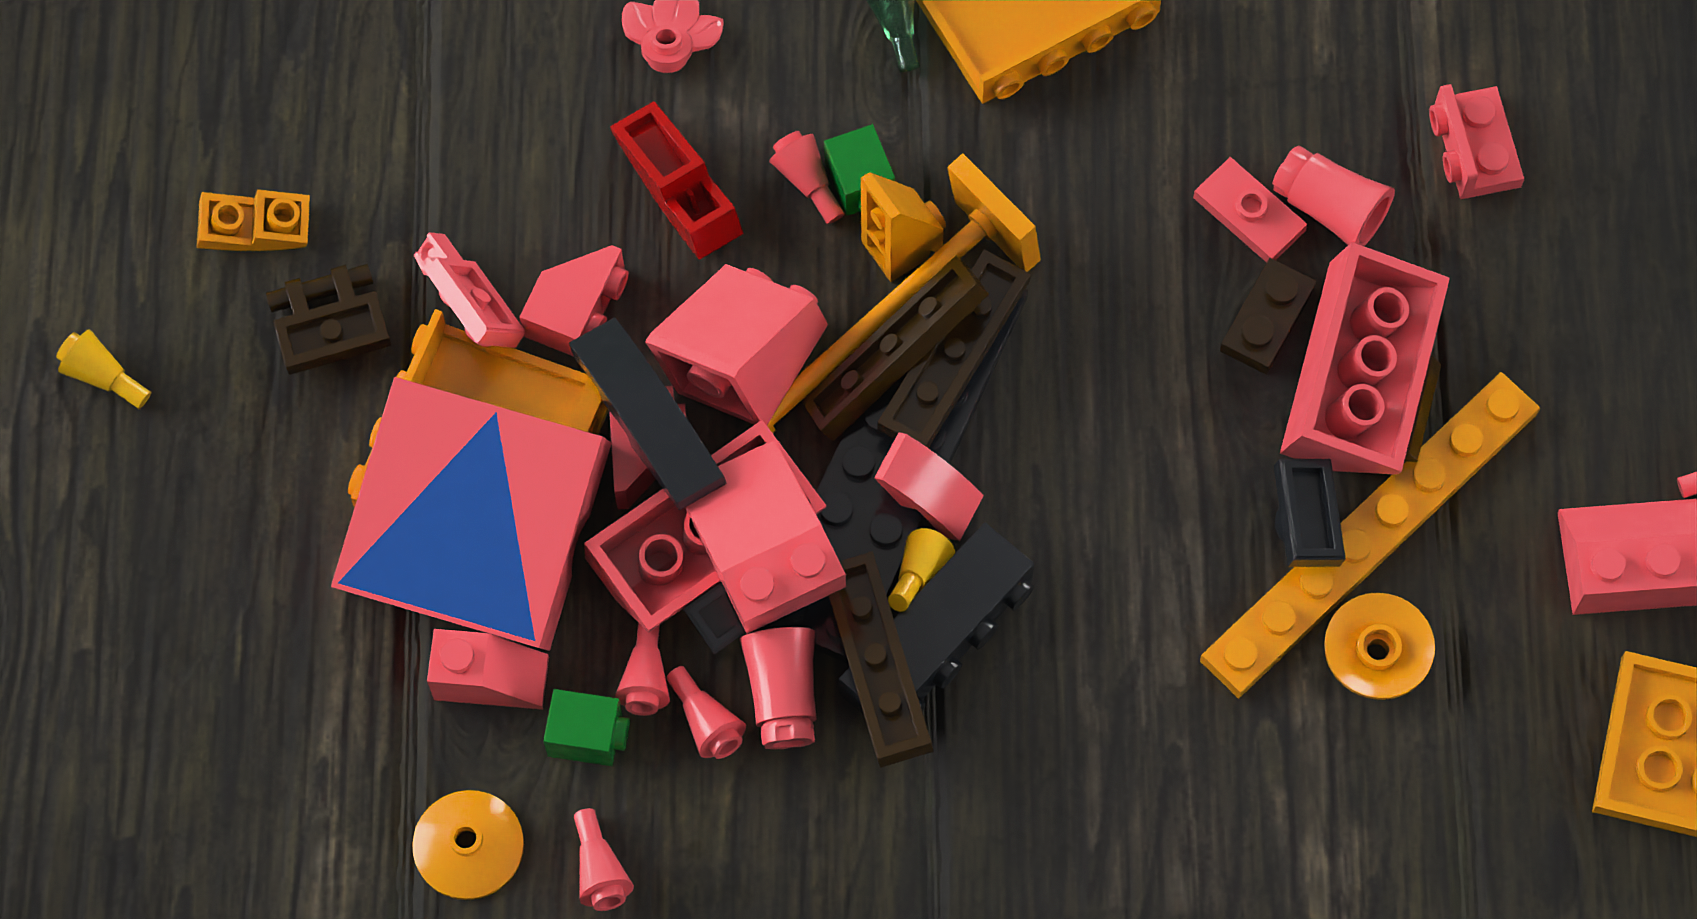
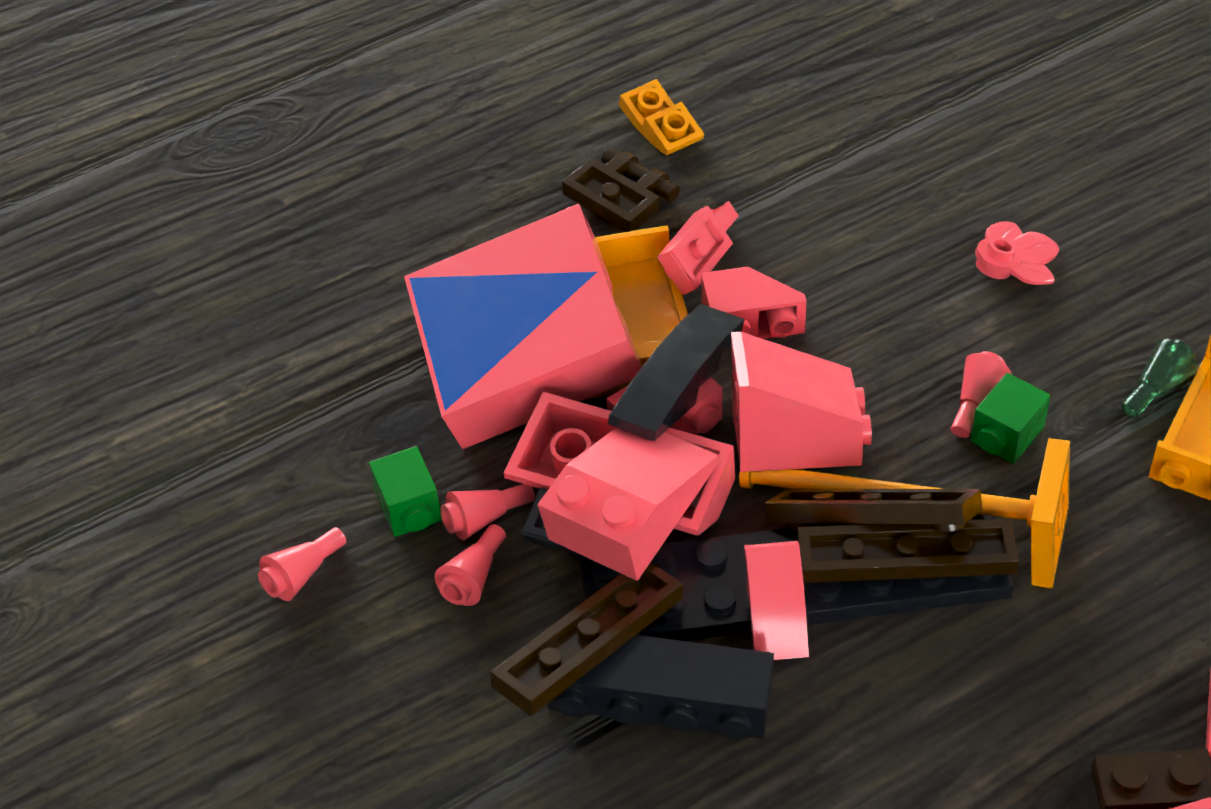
camera: 60 degrees right, 20 degrees down
yellow cone [56,329,151,409] -> none
light orange dish [413,790,524,900] -> none
coral slope [427,629,549,710] -> none
red slope [610,101,744,260] -> none
coral plant [739,627,817,749] -> none
light orange slope [861,172,946,282] -> none
yellow cone [888,528,956,612] -> none

